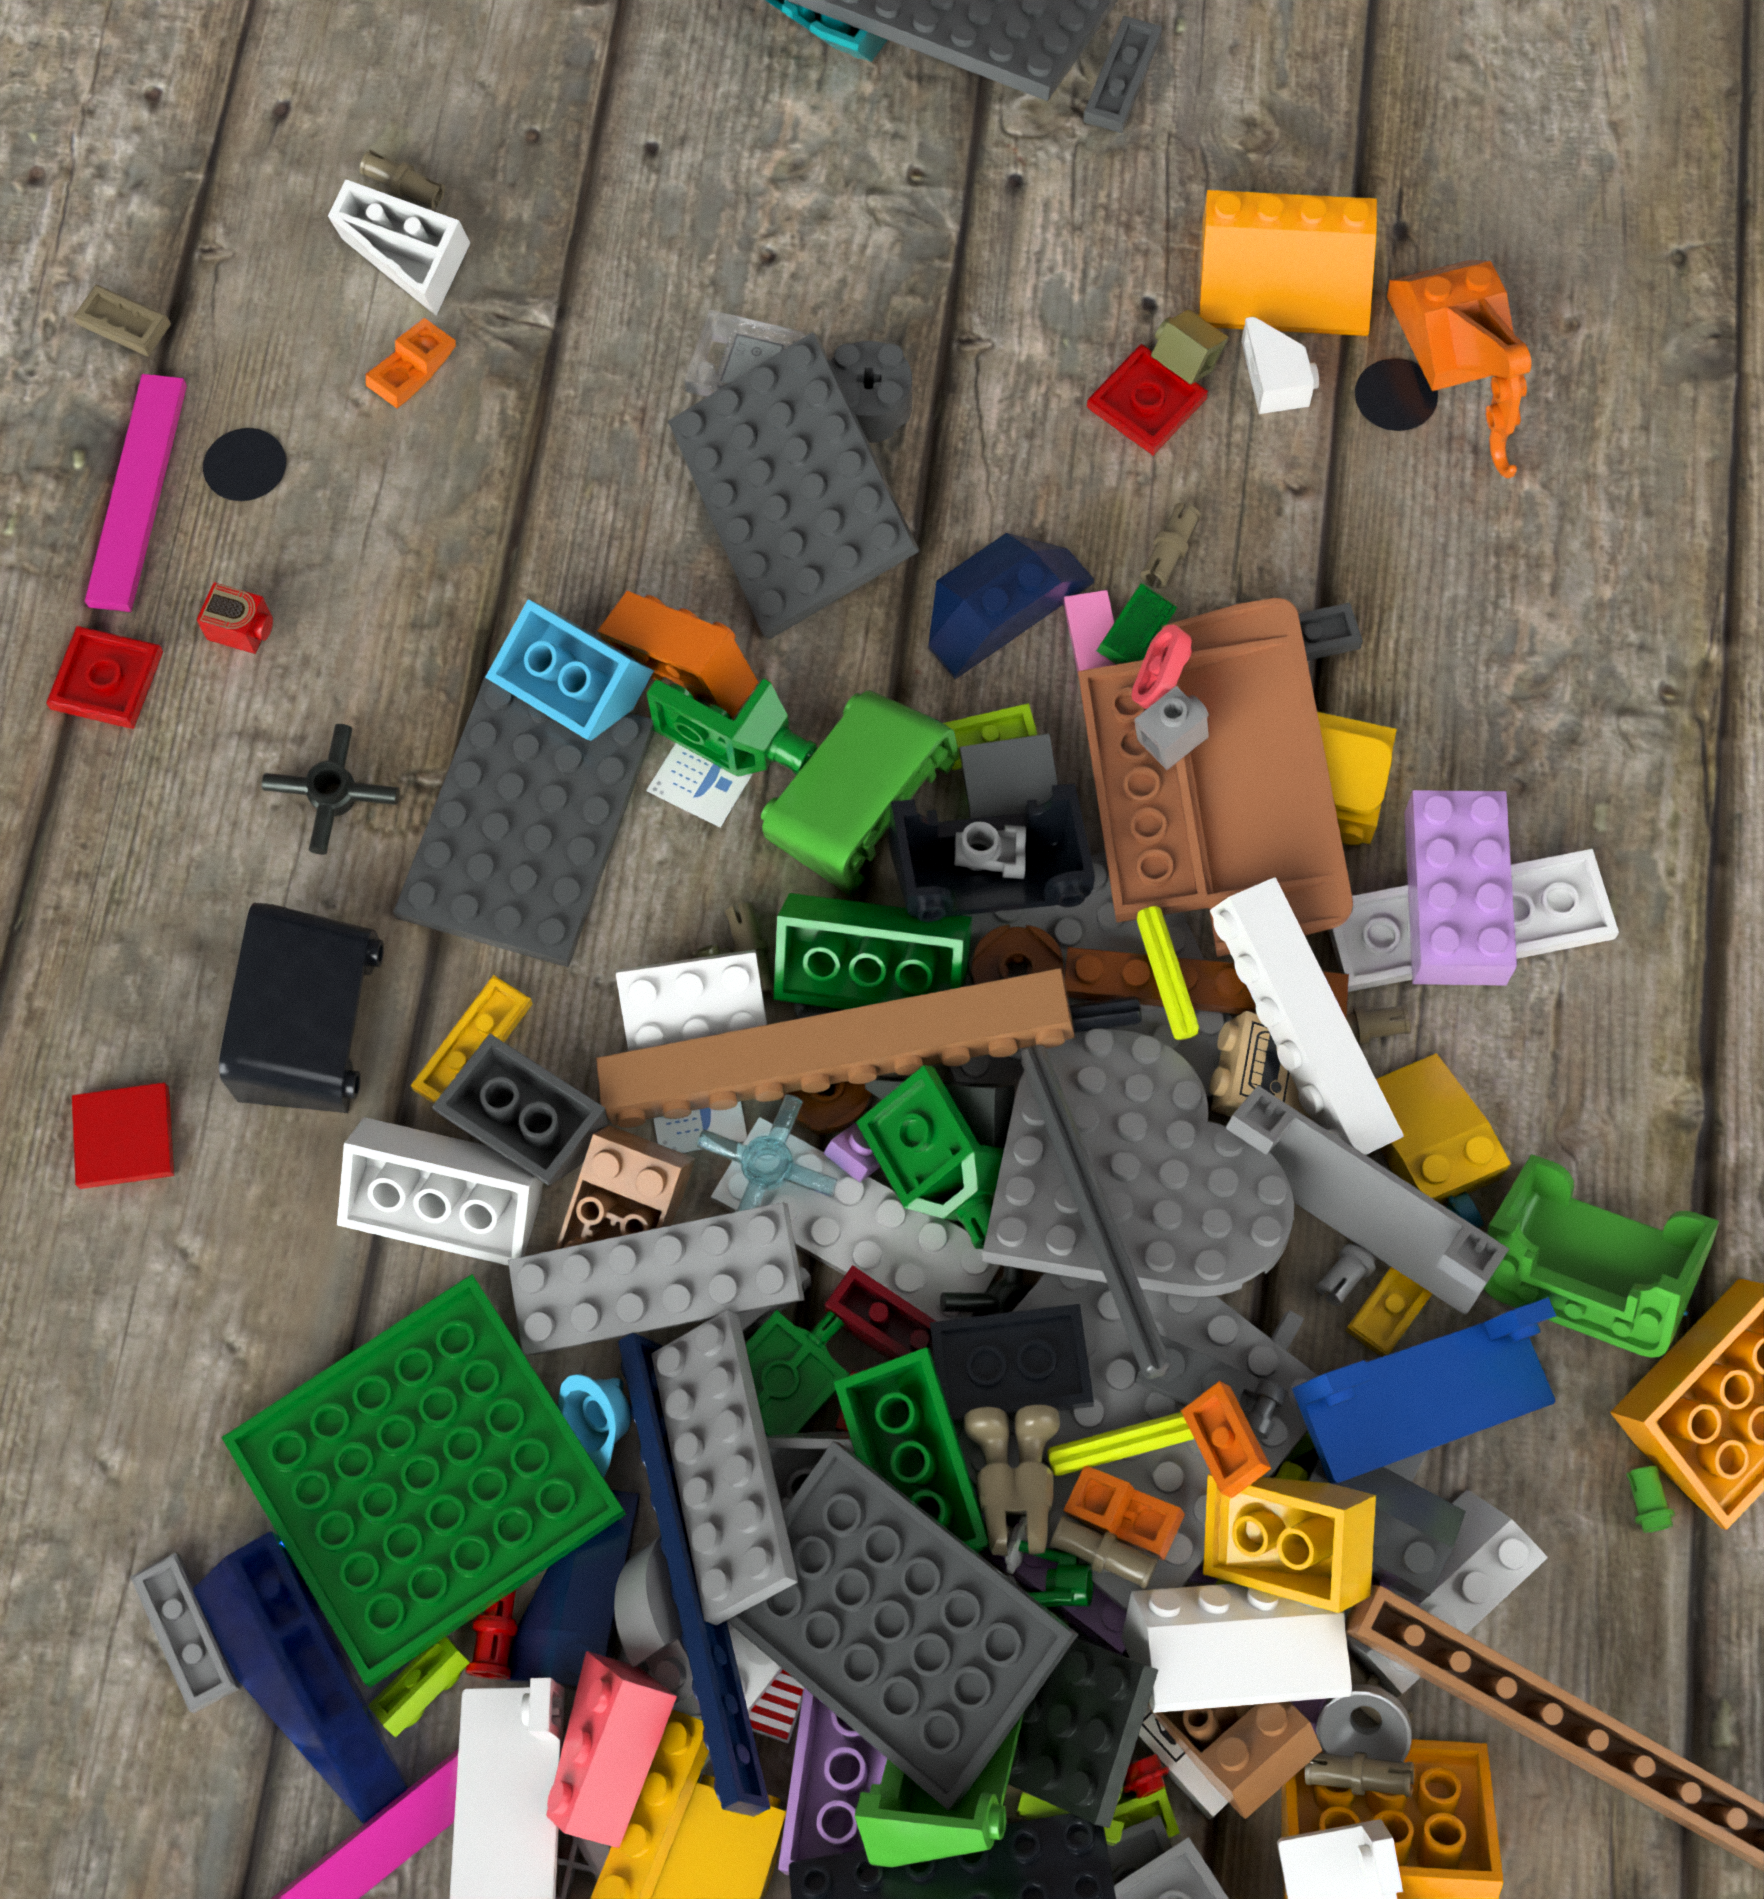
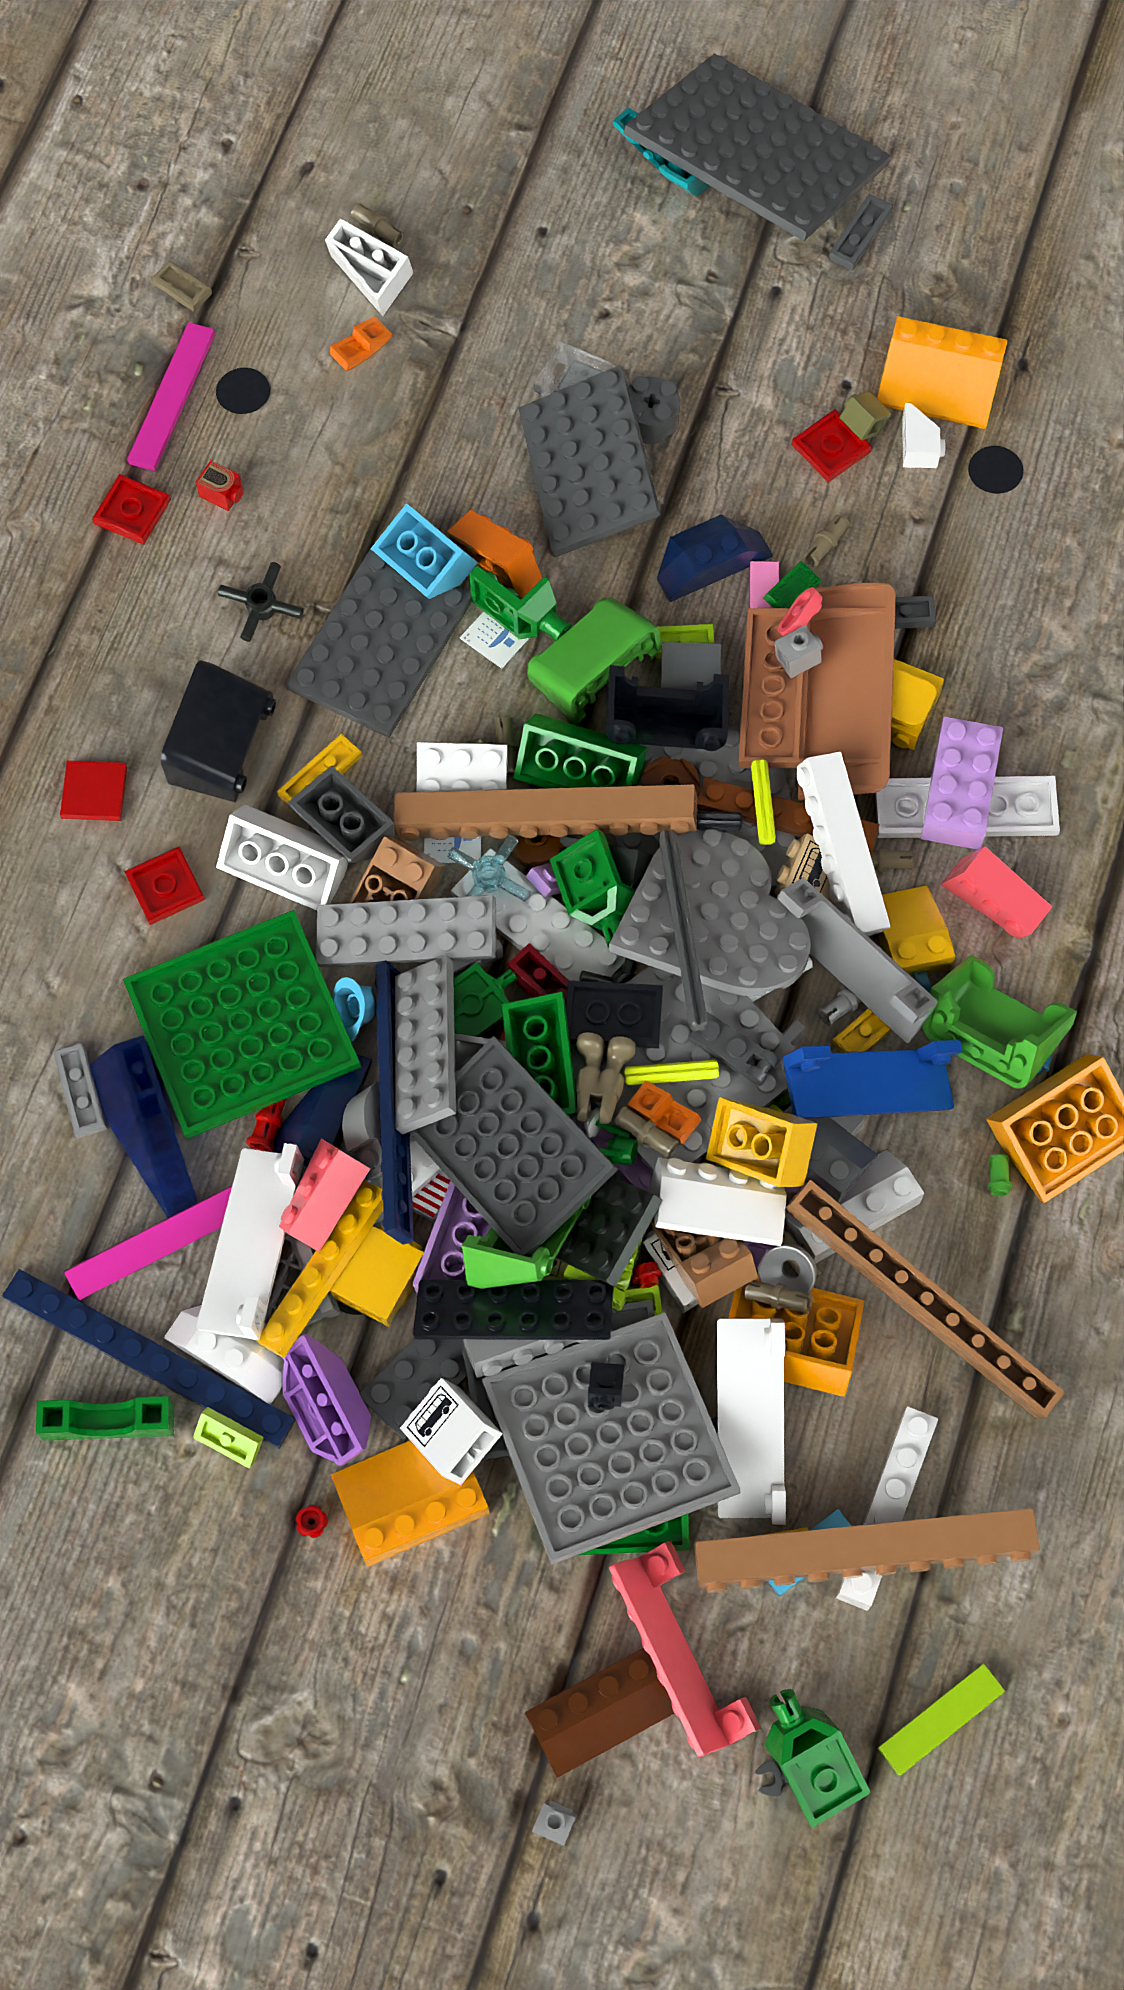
camera: 10 degrees right, 0 degrees up
lime plate [368,1636,470,1738] -> none
light grey plate [954,822,1026,879] -> none
orange plate [1181,1381,1272,1498] -> none
orange slope [1387,260,1531,479] -> none
none -> red tile [124,847,205,925]
none -> coral wedge [940,846,1052,939]

